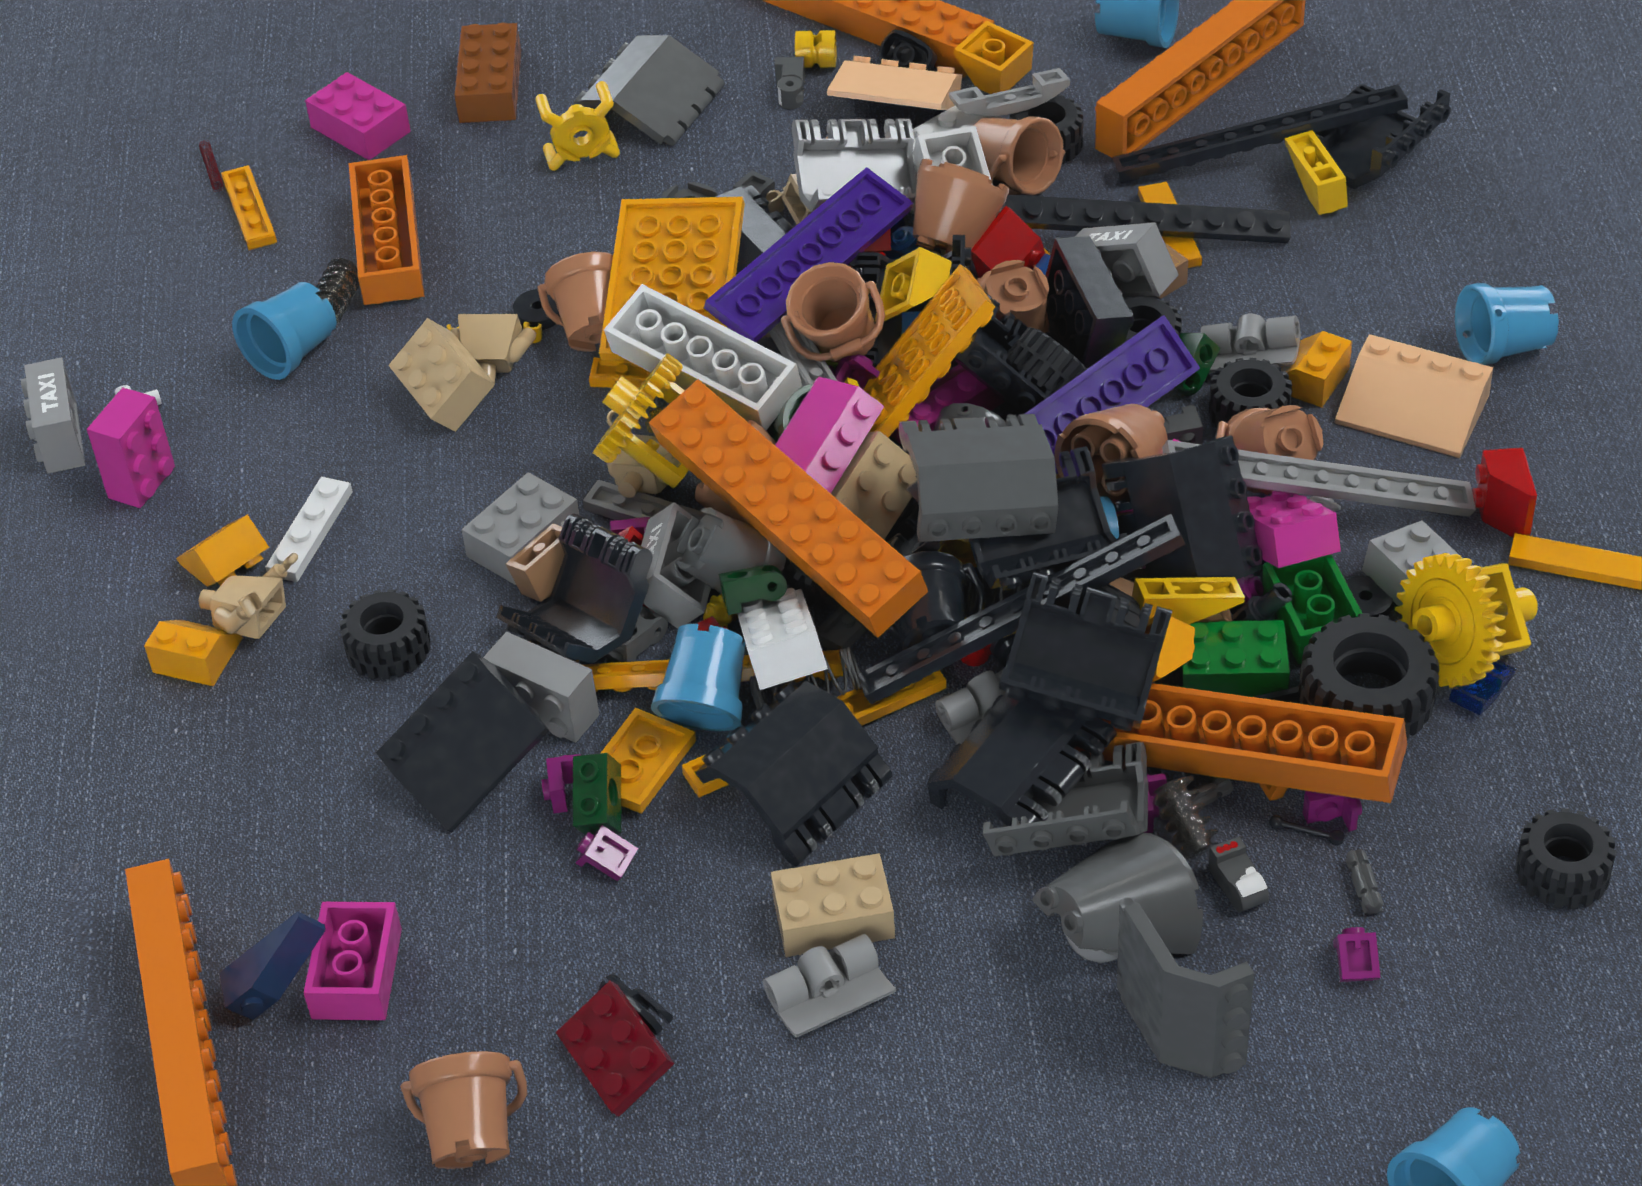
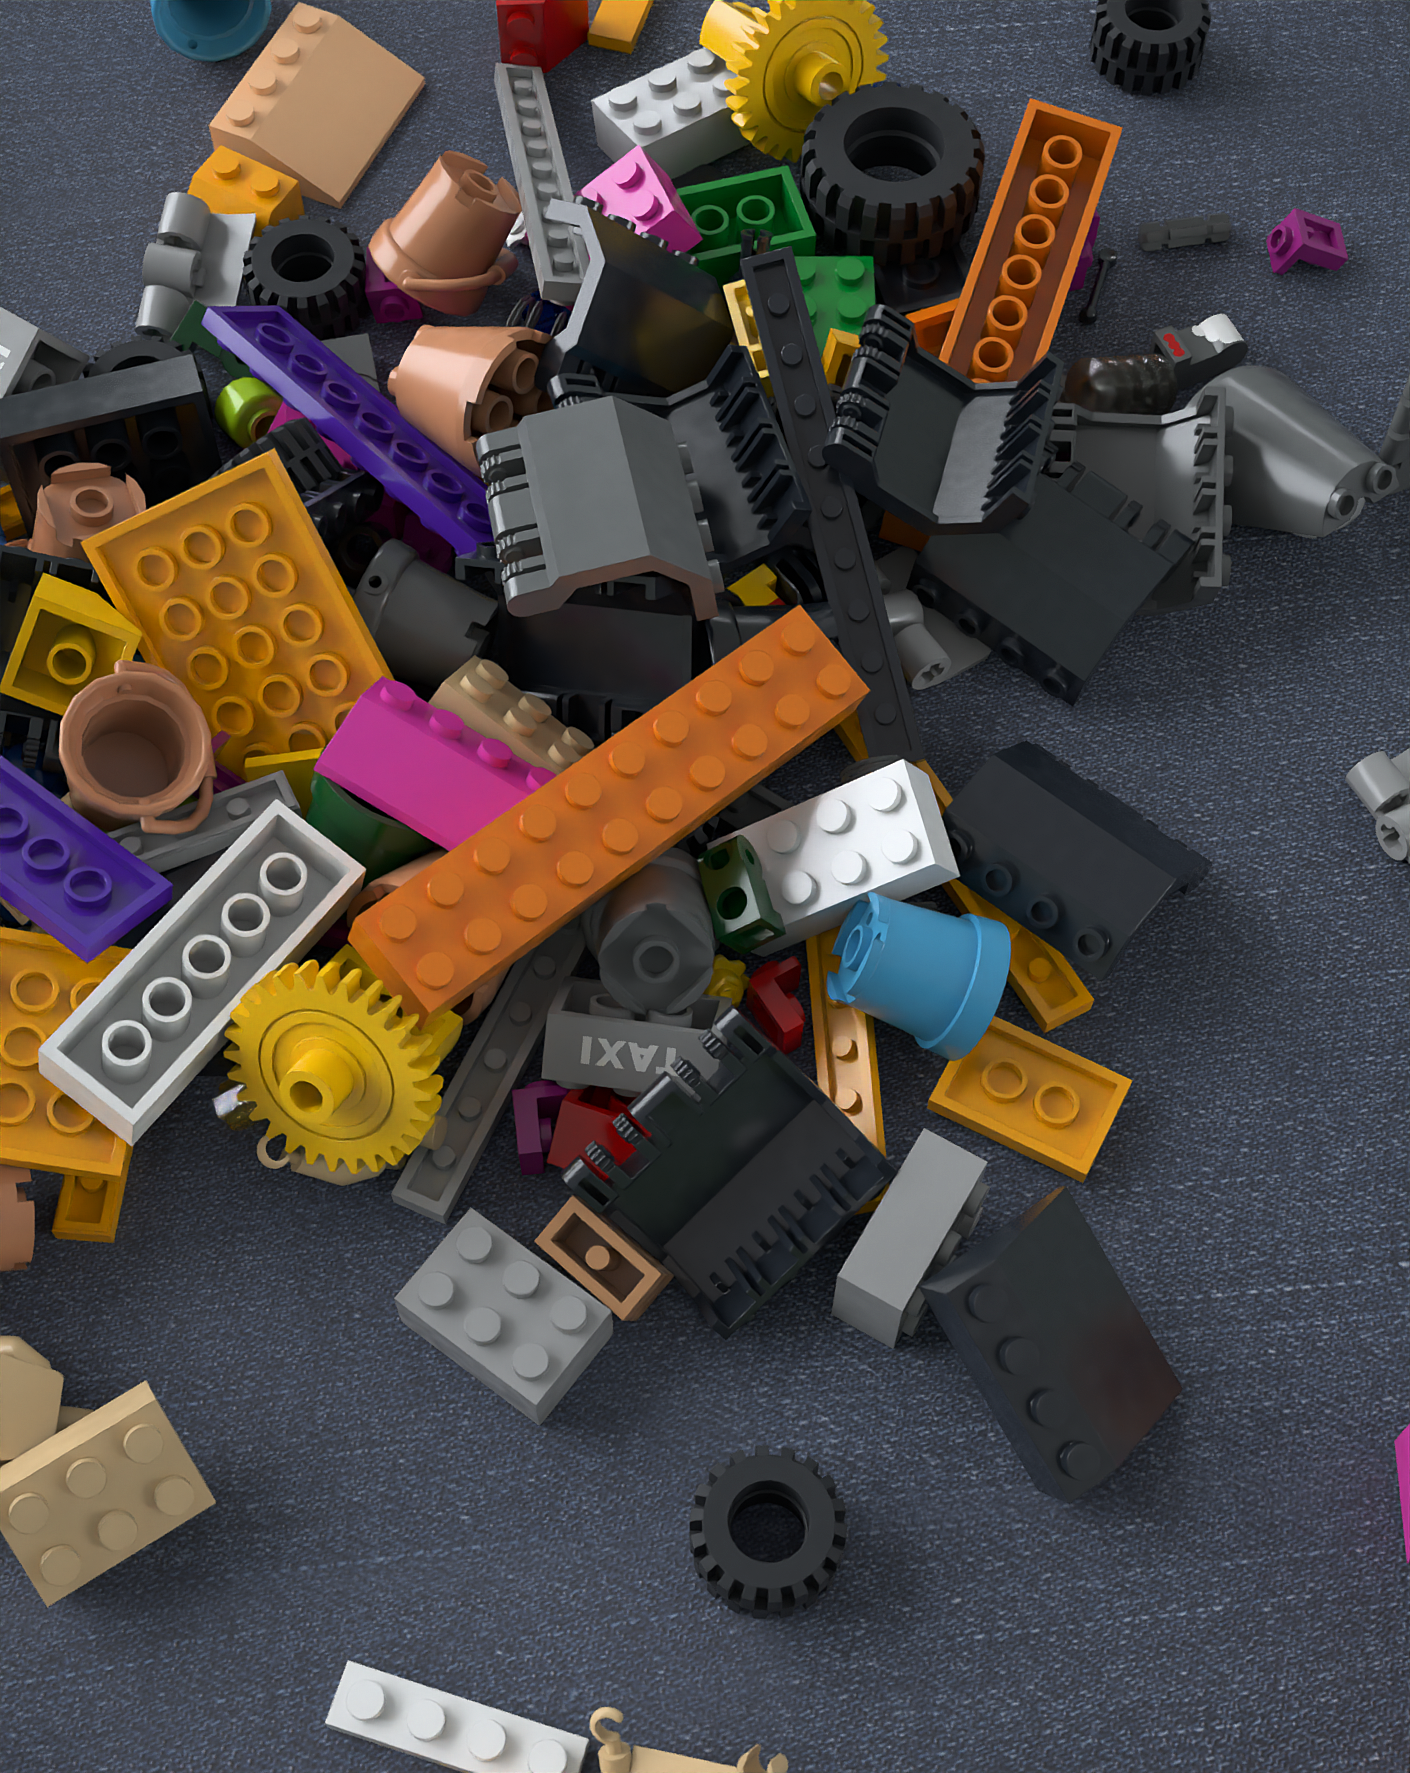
camera: 95 degrees left, 15 degrees up
magenta bracket [541,754,581,814] -> none
dark green brick [573,753,621,835] -> none
bracket [576,825,639,881] -> none
tan brick [771,853,895,957] -> none

